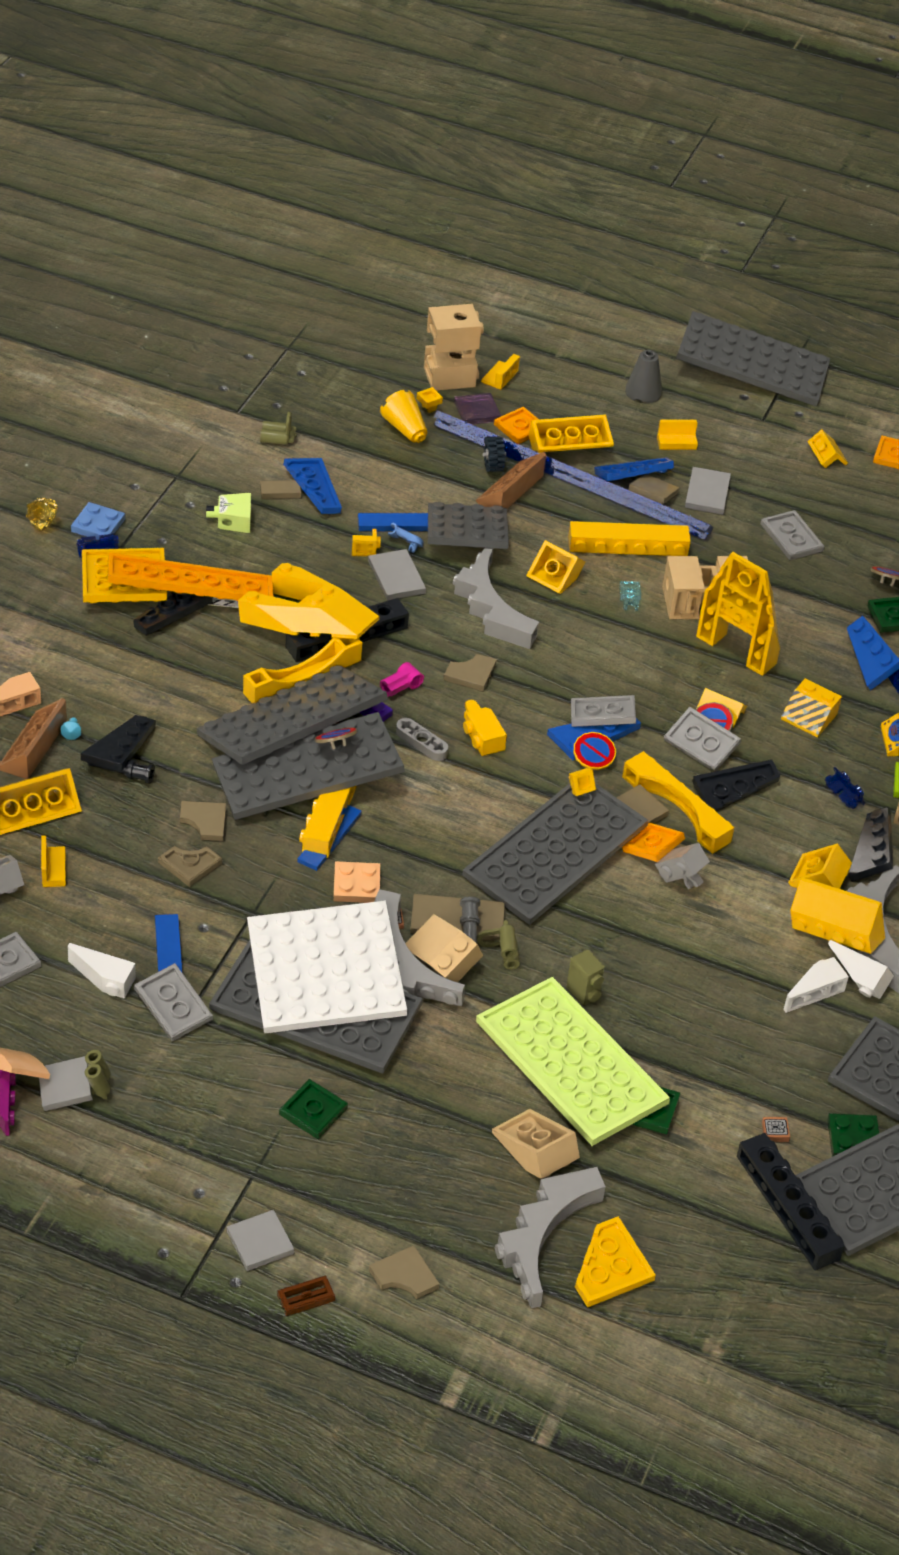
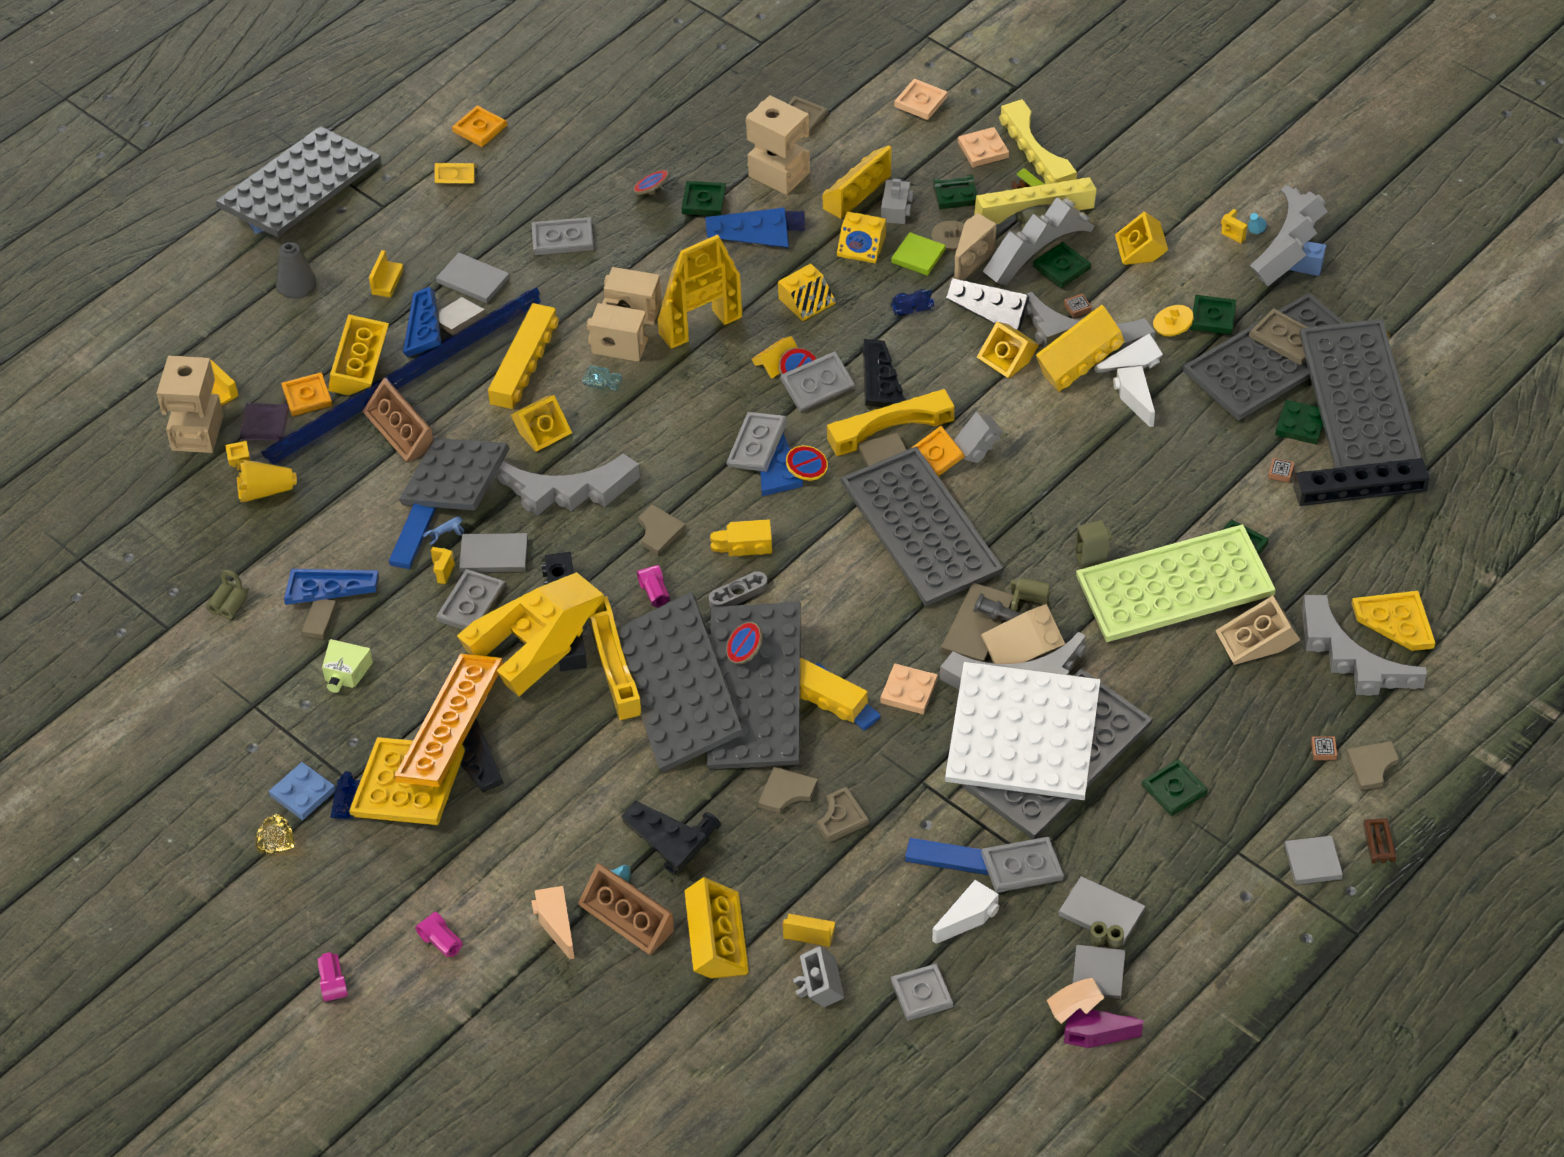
camera: 65 degrees left, 5 degrees up
black wheel [483,436,506,472] -> none
yellow tile [569,767,596,796] -> none
none -> light grey tile [436,569,506,630]
none -> light grey tile [1059,876,1145,946]
none -> tile [1311,737,1337,760]

